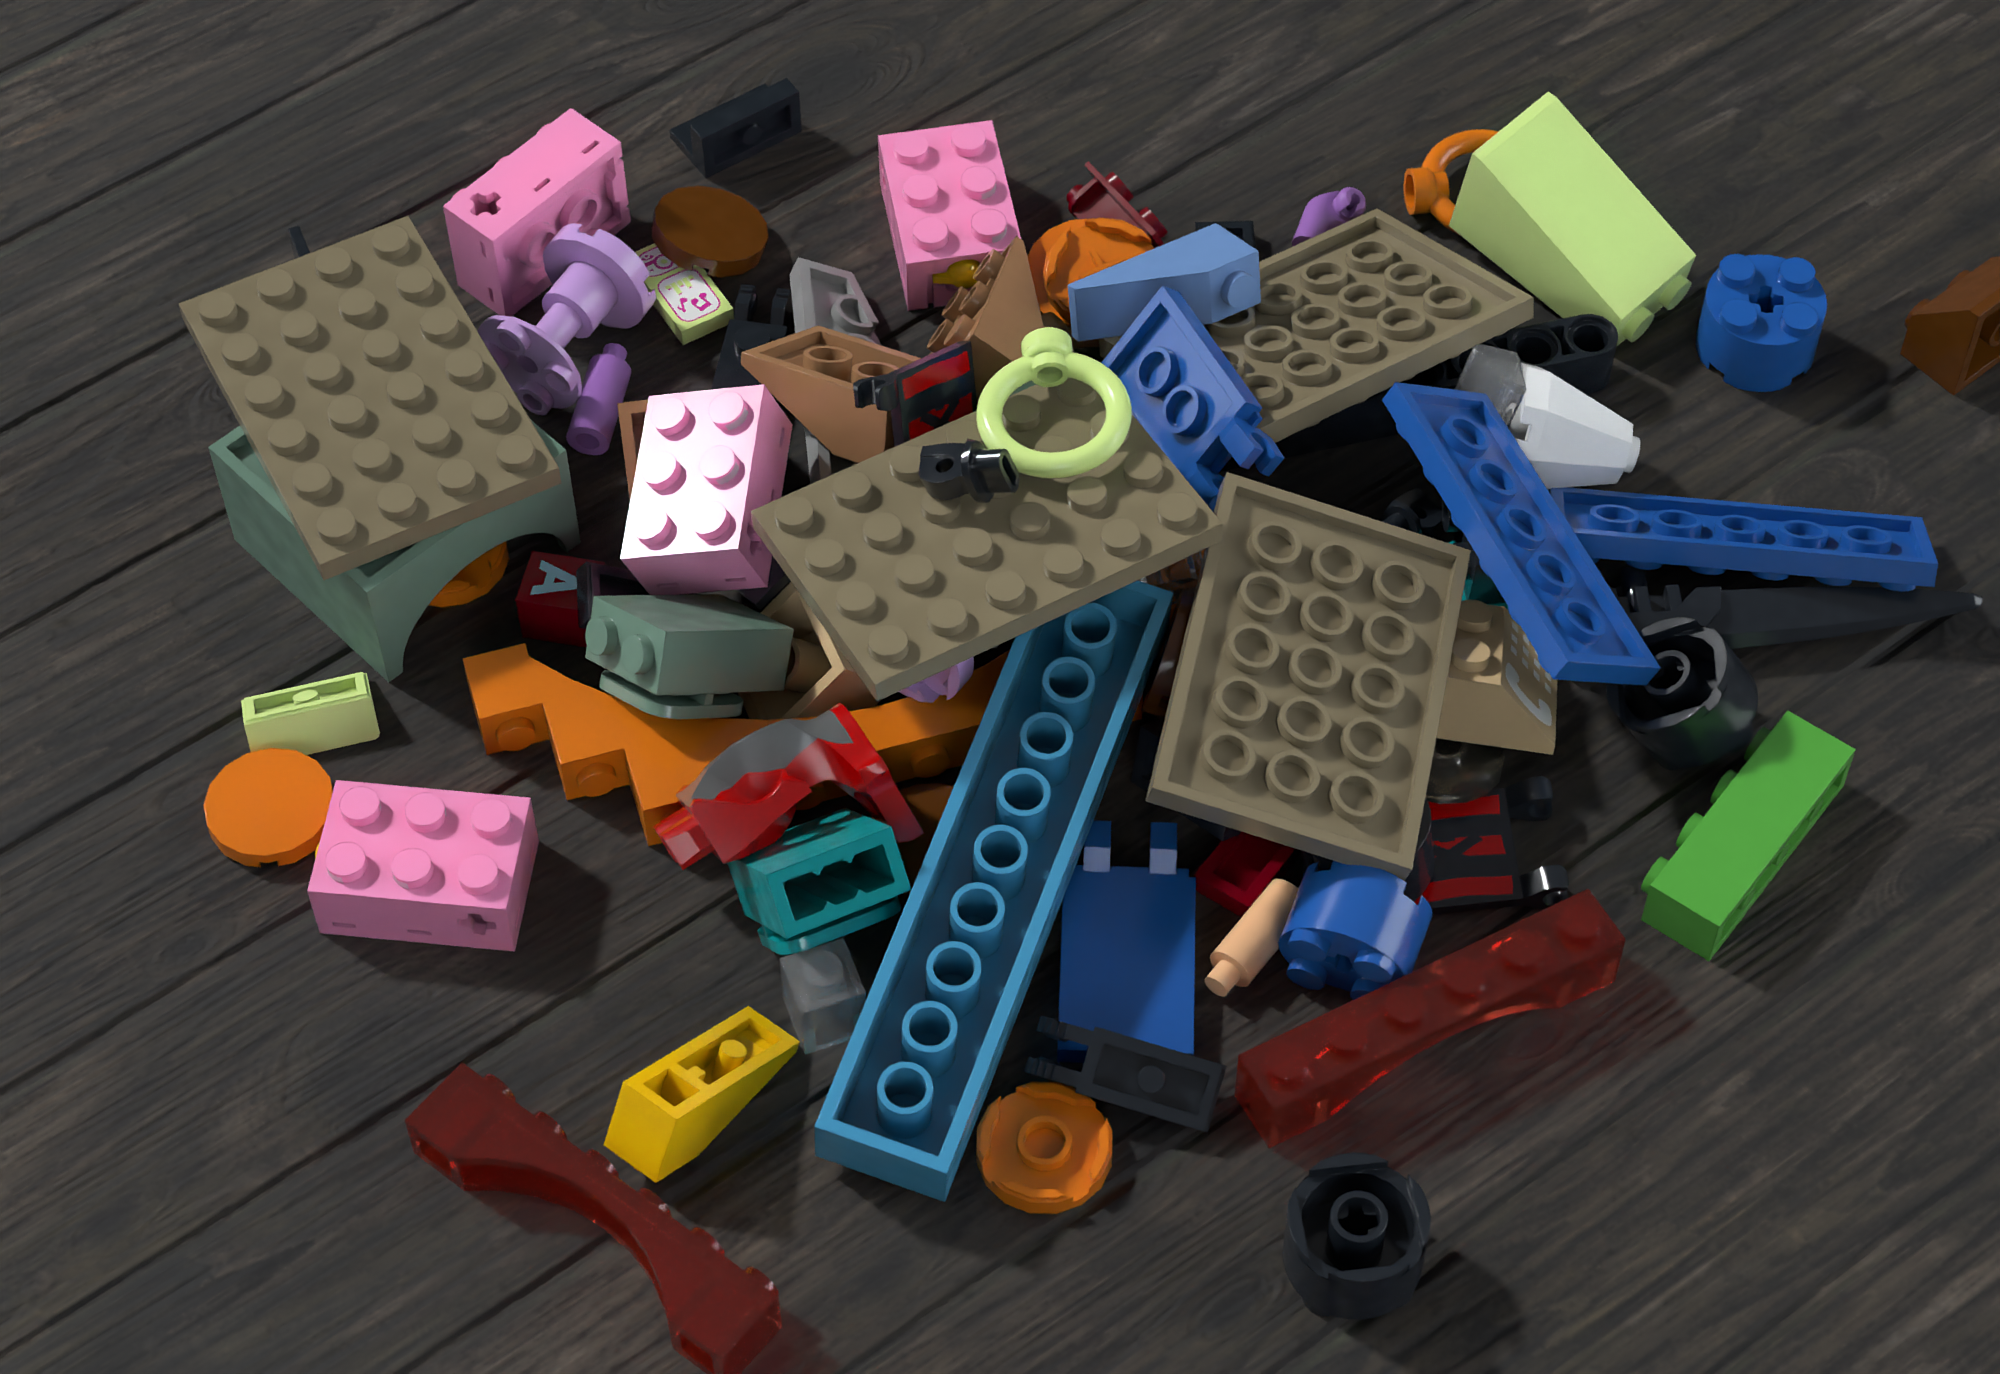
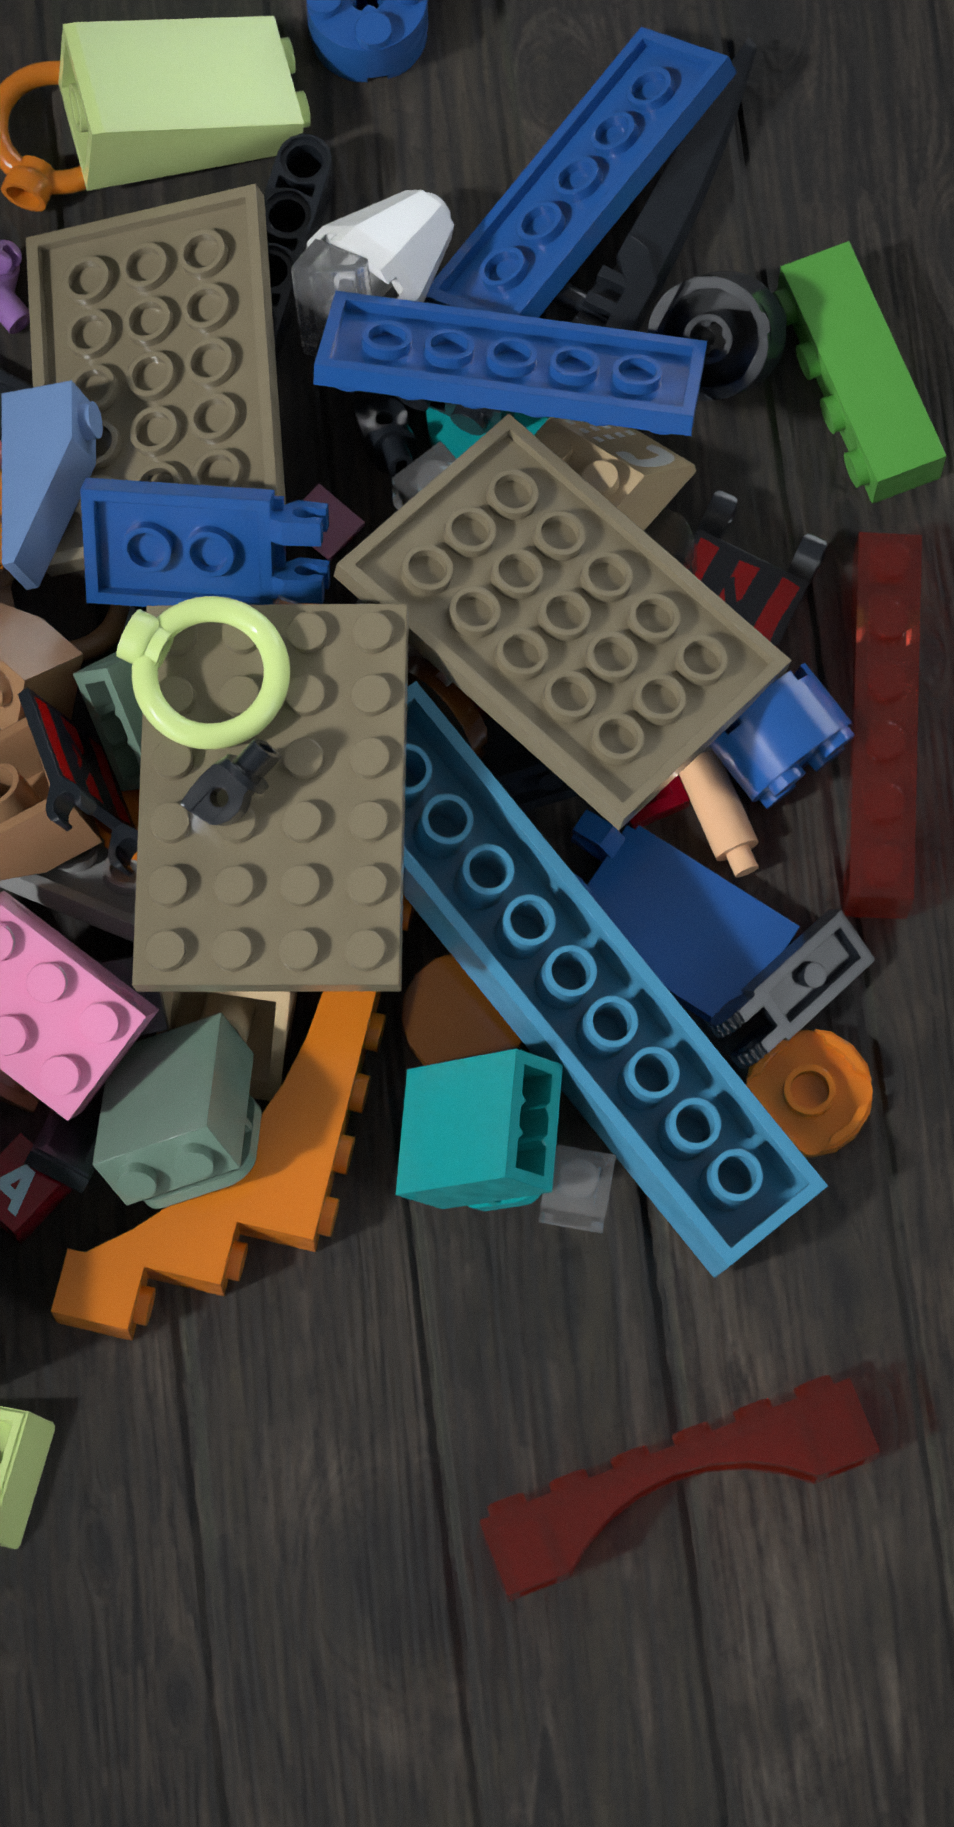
camera: 60 degrees left, 20 degrees up
orange tile [203,748,333,867] -> none
bright pink piece [307,780,539,952] -> none
yellow slope [604,1006,800,1183] -> none
red hips [653,703,924,870] -> none

